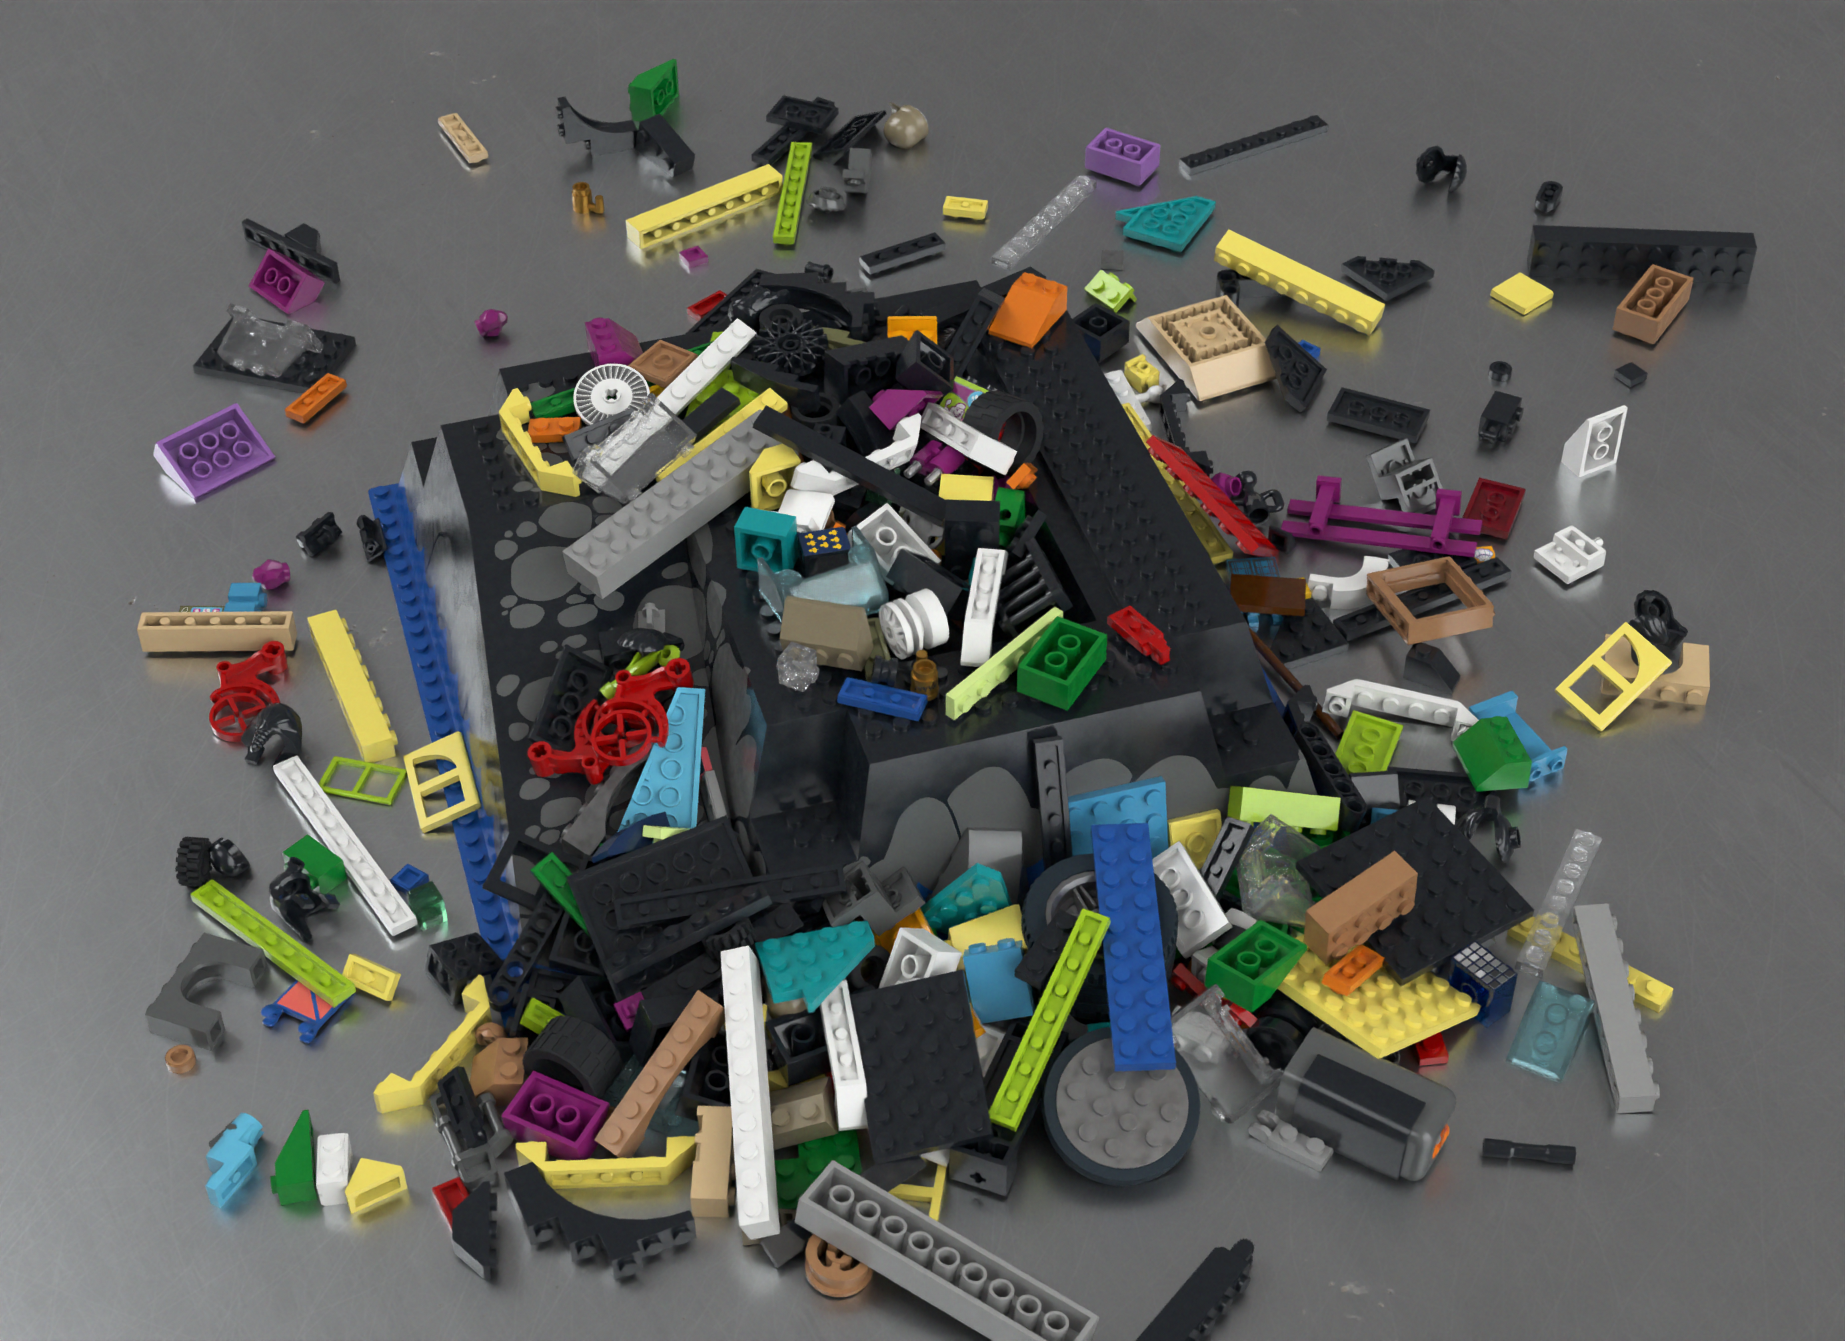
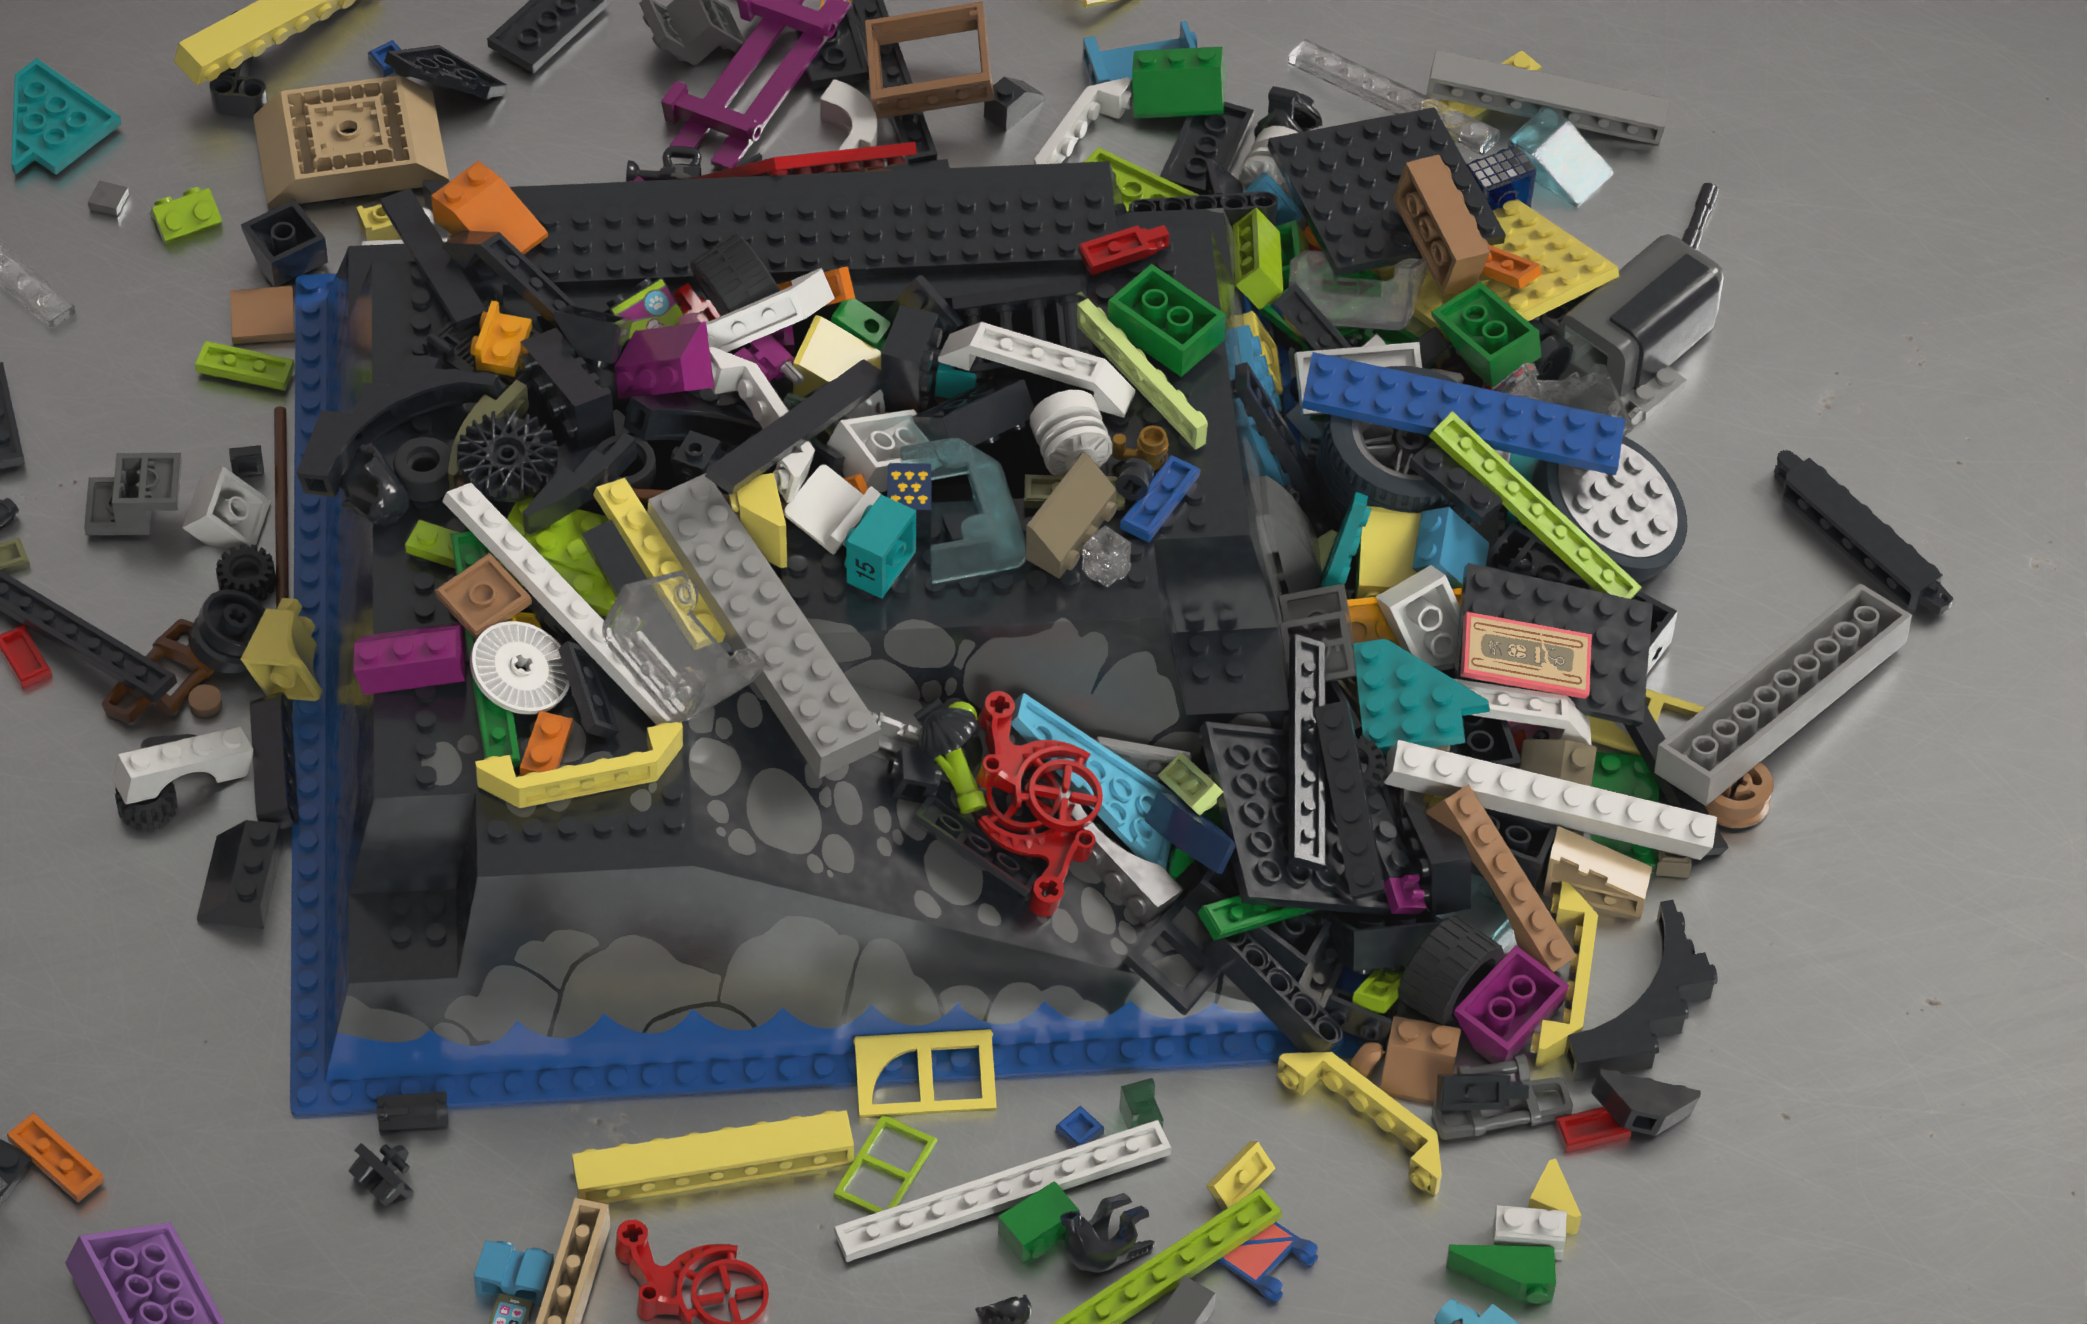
camera: 80 degrees left, 10 degrees up
black piece [241,703,302,769] -> none
magenta rock [252,559,290,590] -> none
black bracket [424,932,504,1005] -> none
none -> tile [1460,612,1592,699]

